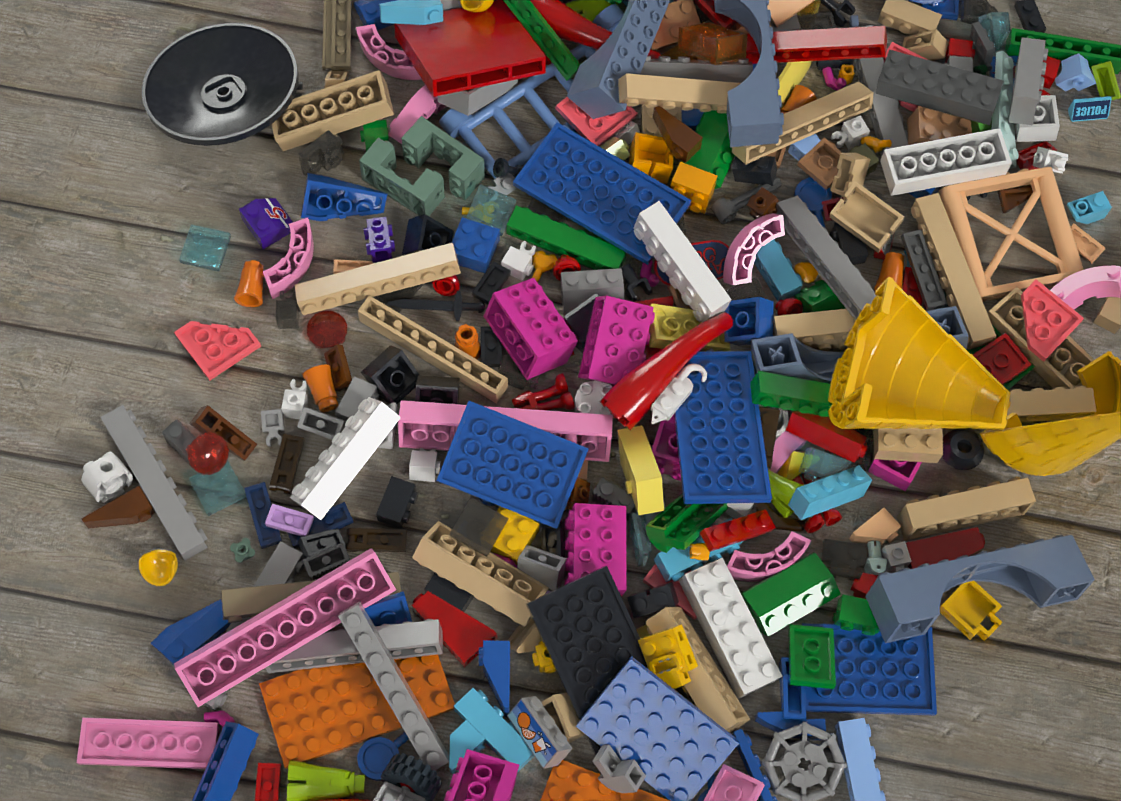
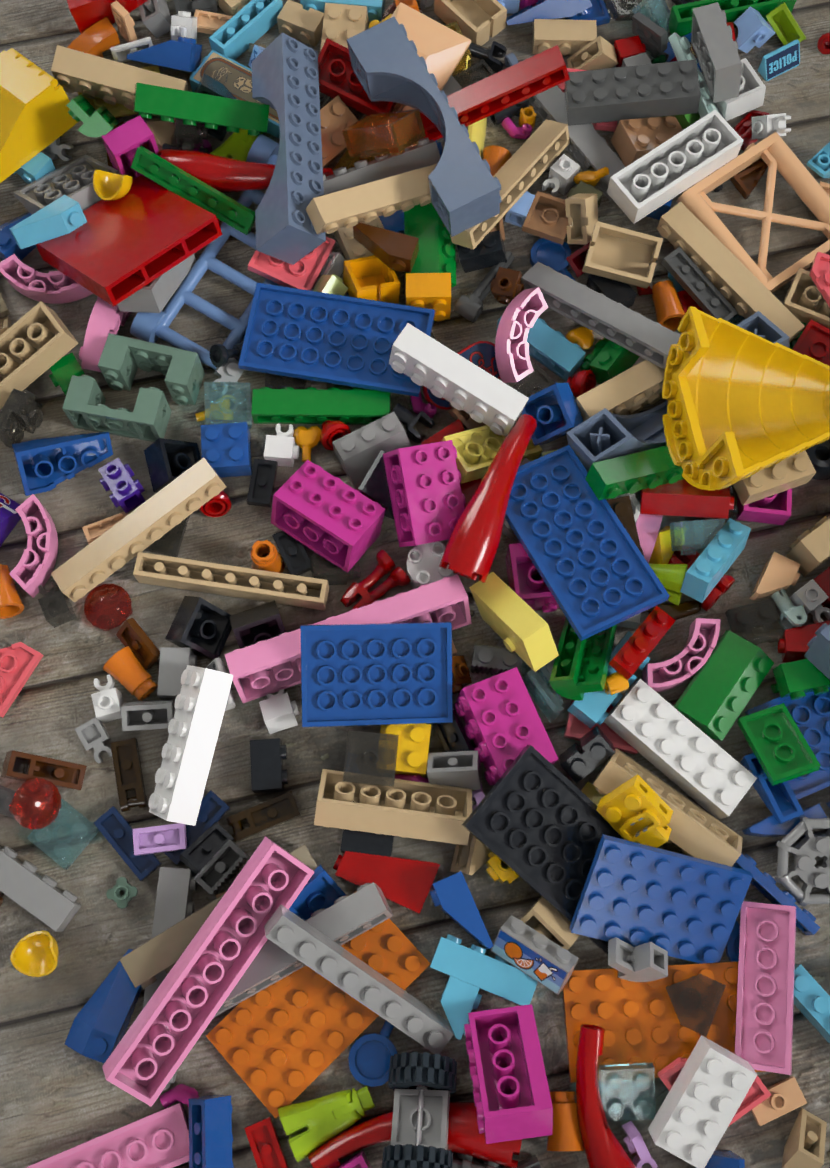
camera: 20 degrees left, 5 degrees up
black sword [387,291,485,322] -> none
white plate [650,364,707,424] -> none

